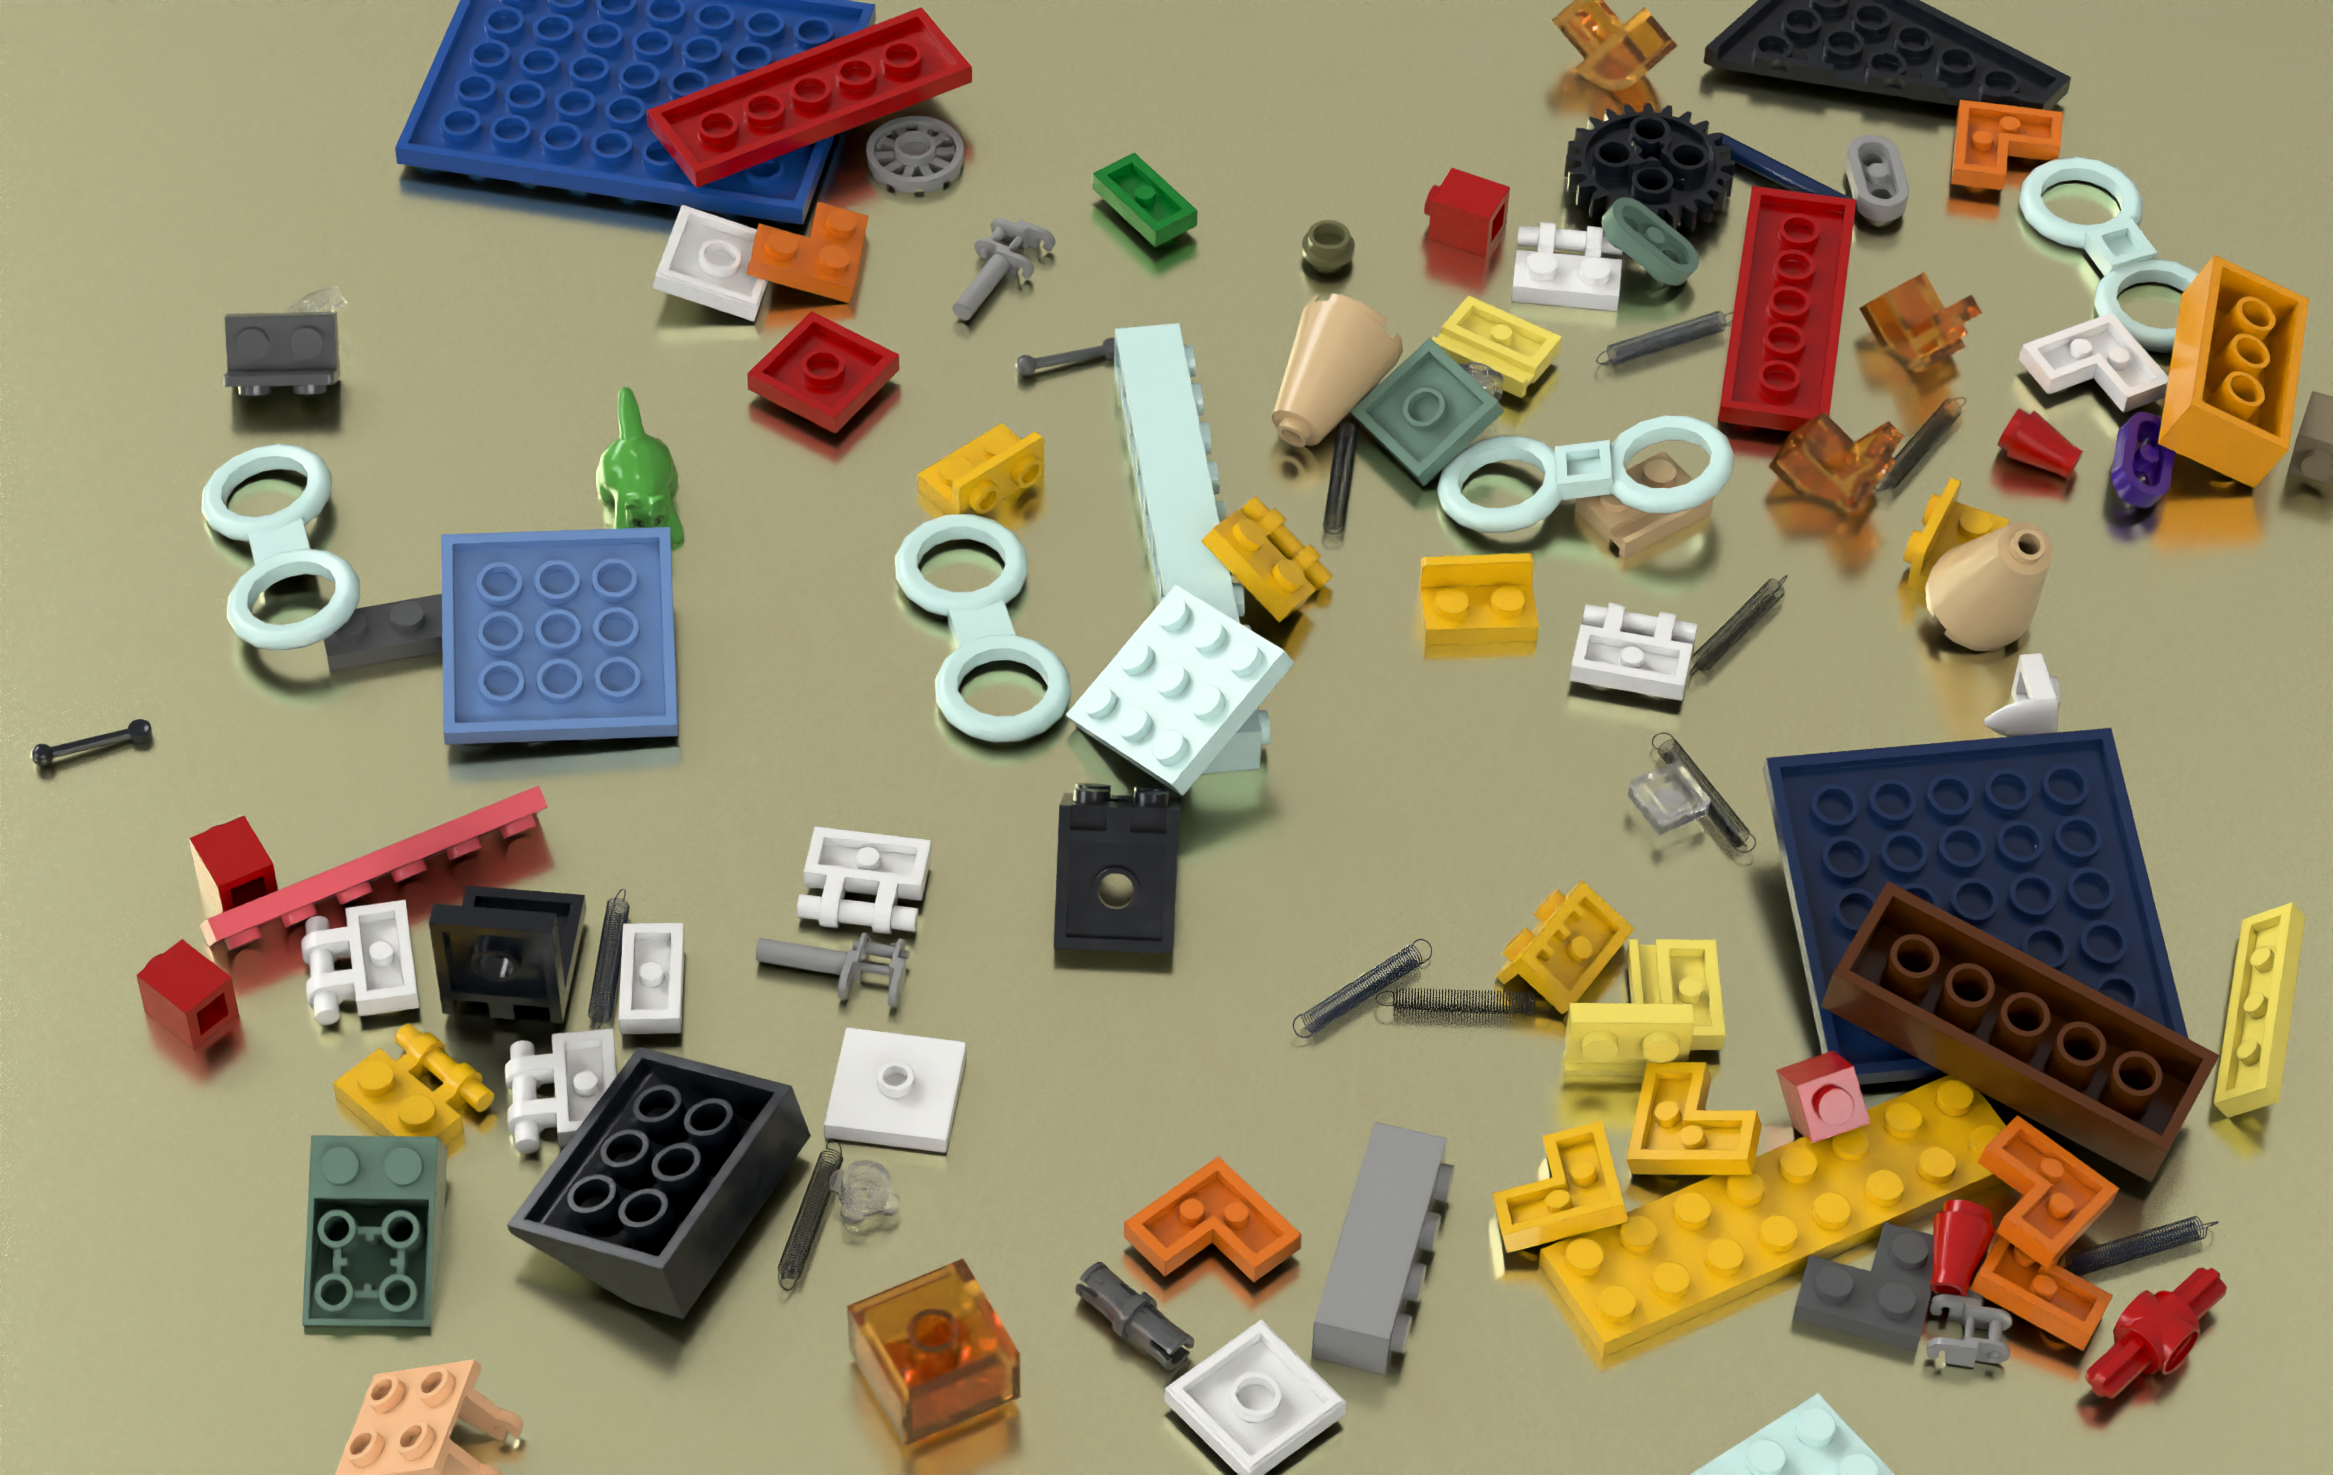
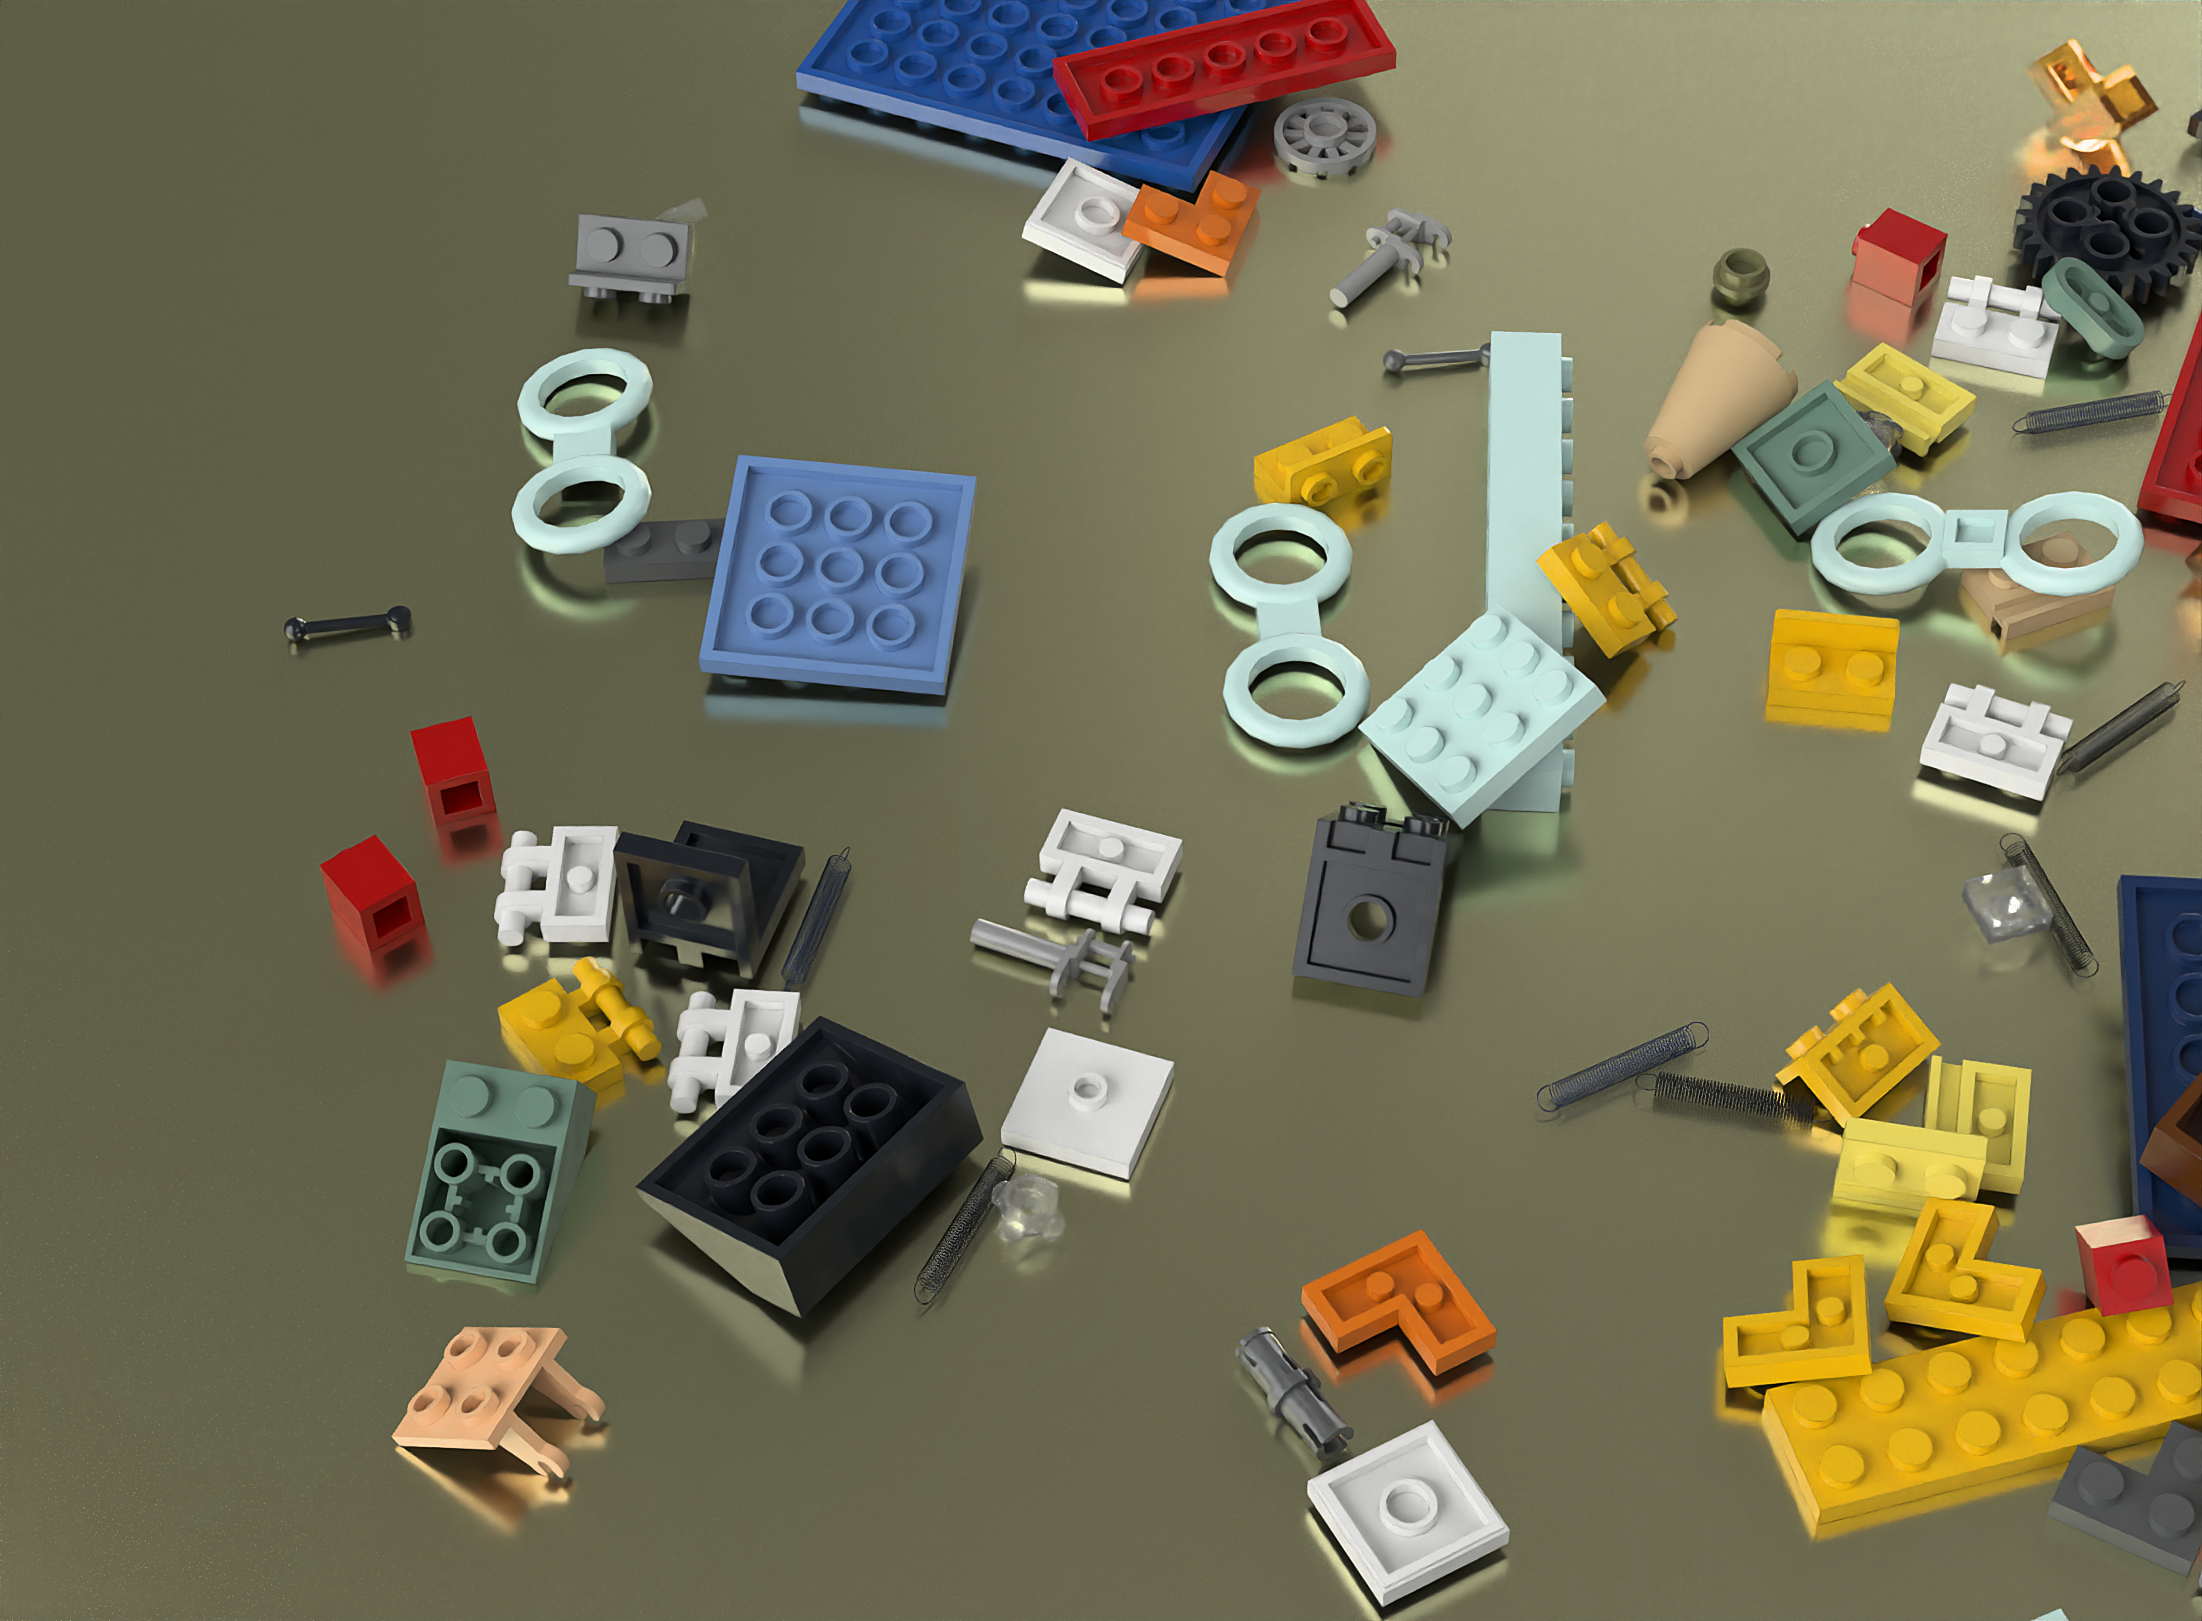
camera: 15 degrees right, 0 degrees up
coral plate [200,785,548,951] -> none
bright green animal [596,387,684,544] -> none
white plate [618,923,685,1034] -> none
red plate [747,311,900,434] -> none
clear orange brick [847,1258,1021,1447] -> none
green plate [1092,152,1198,247] -> none
light grey brick [1311,1122,1455,1375] -> none
black piece [1323,417,1359,534] -> none

